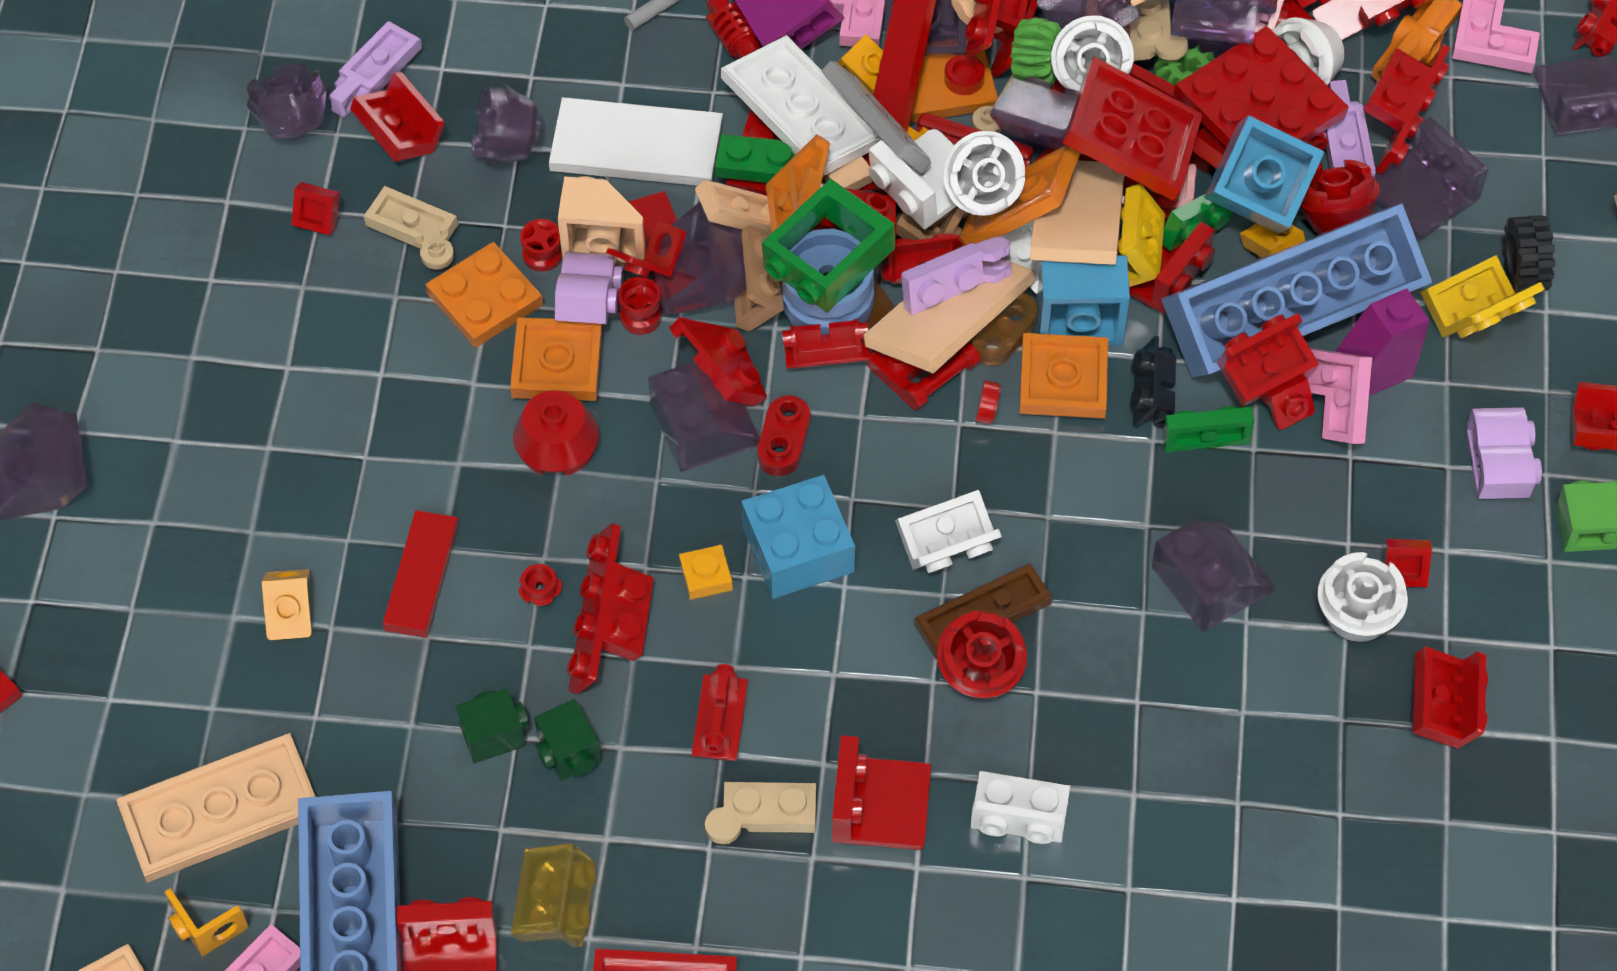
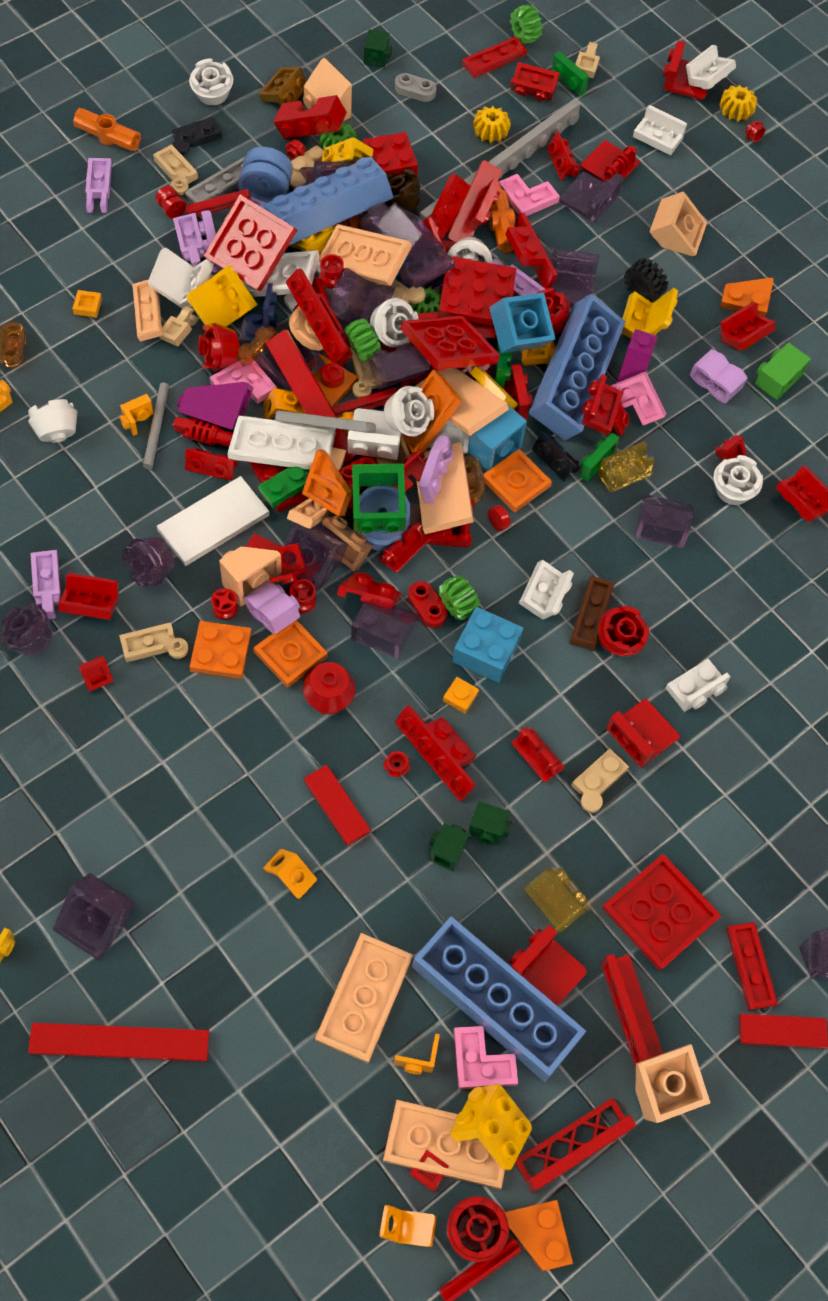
camera: 50 degrees left, 5 degrees up
none -> red hinge [185,447,238,481]
none -> bright green gear [439,575,480,620]
none -> clear yellow hinge [598,442,654,493]

